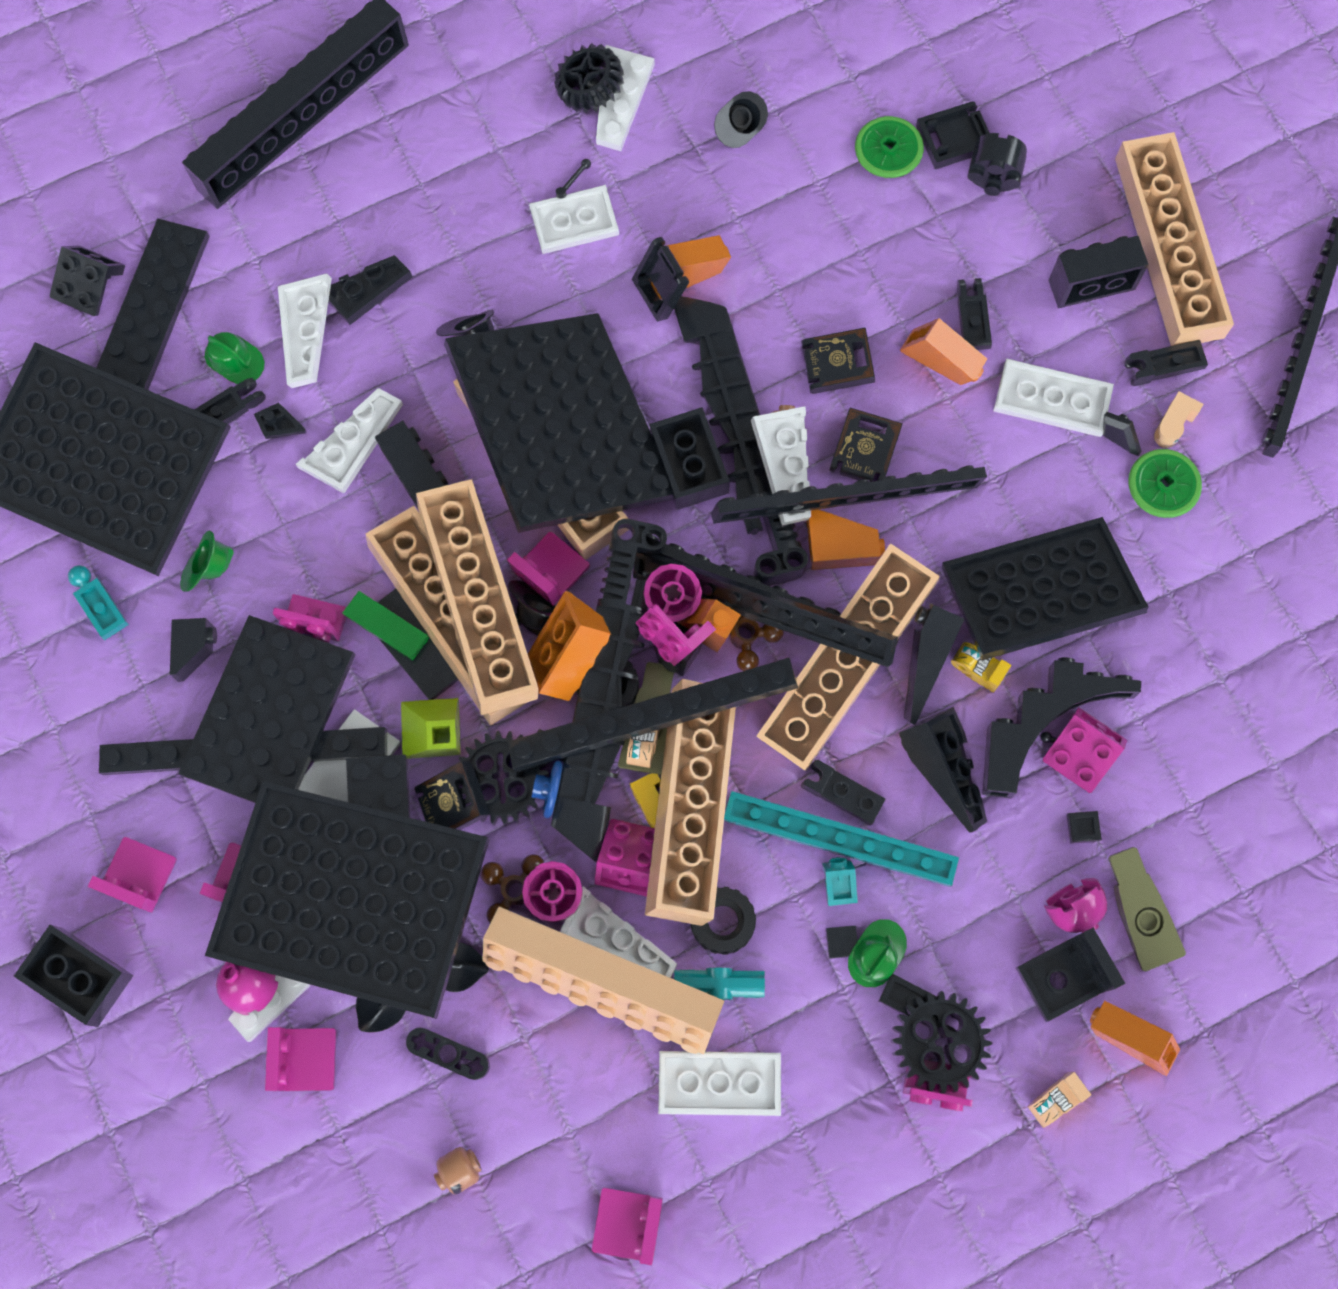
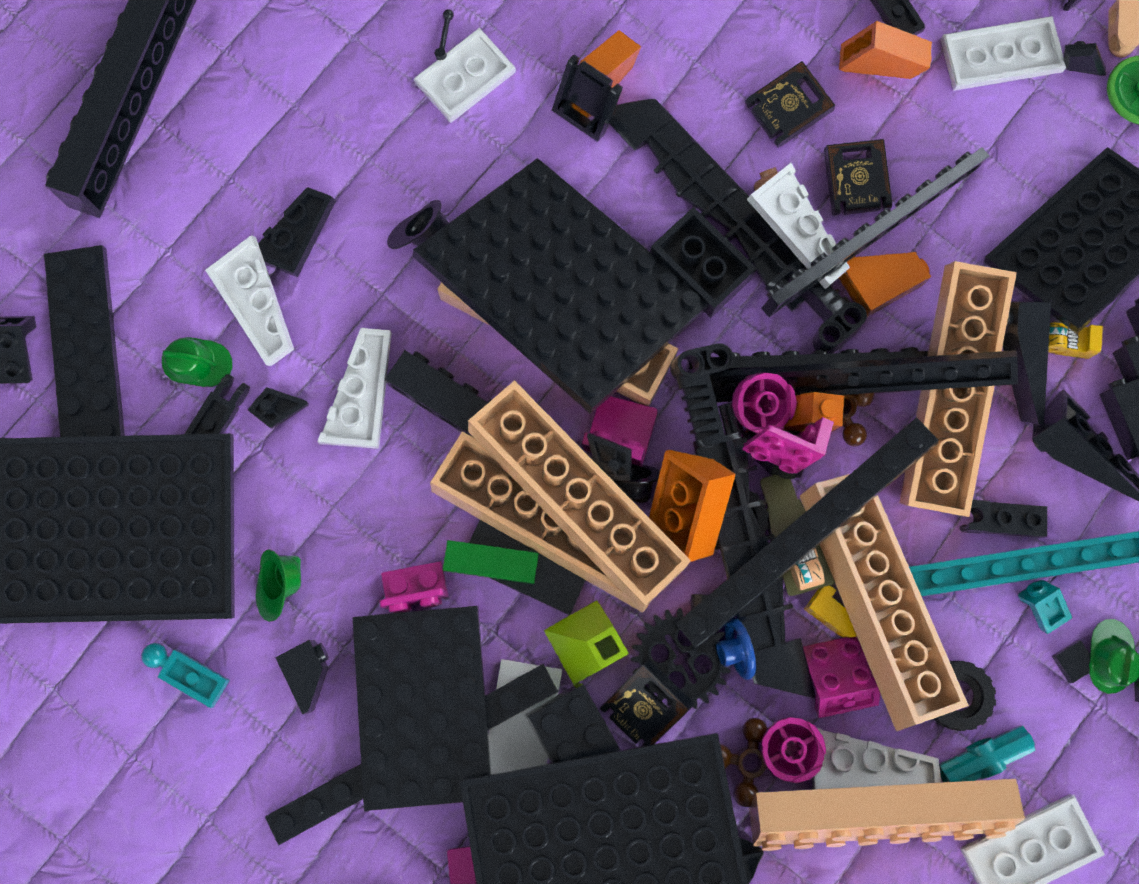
camera: 30 degrees left, 5 degrees up
none -> black piece [587,433,632,481]

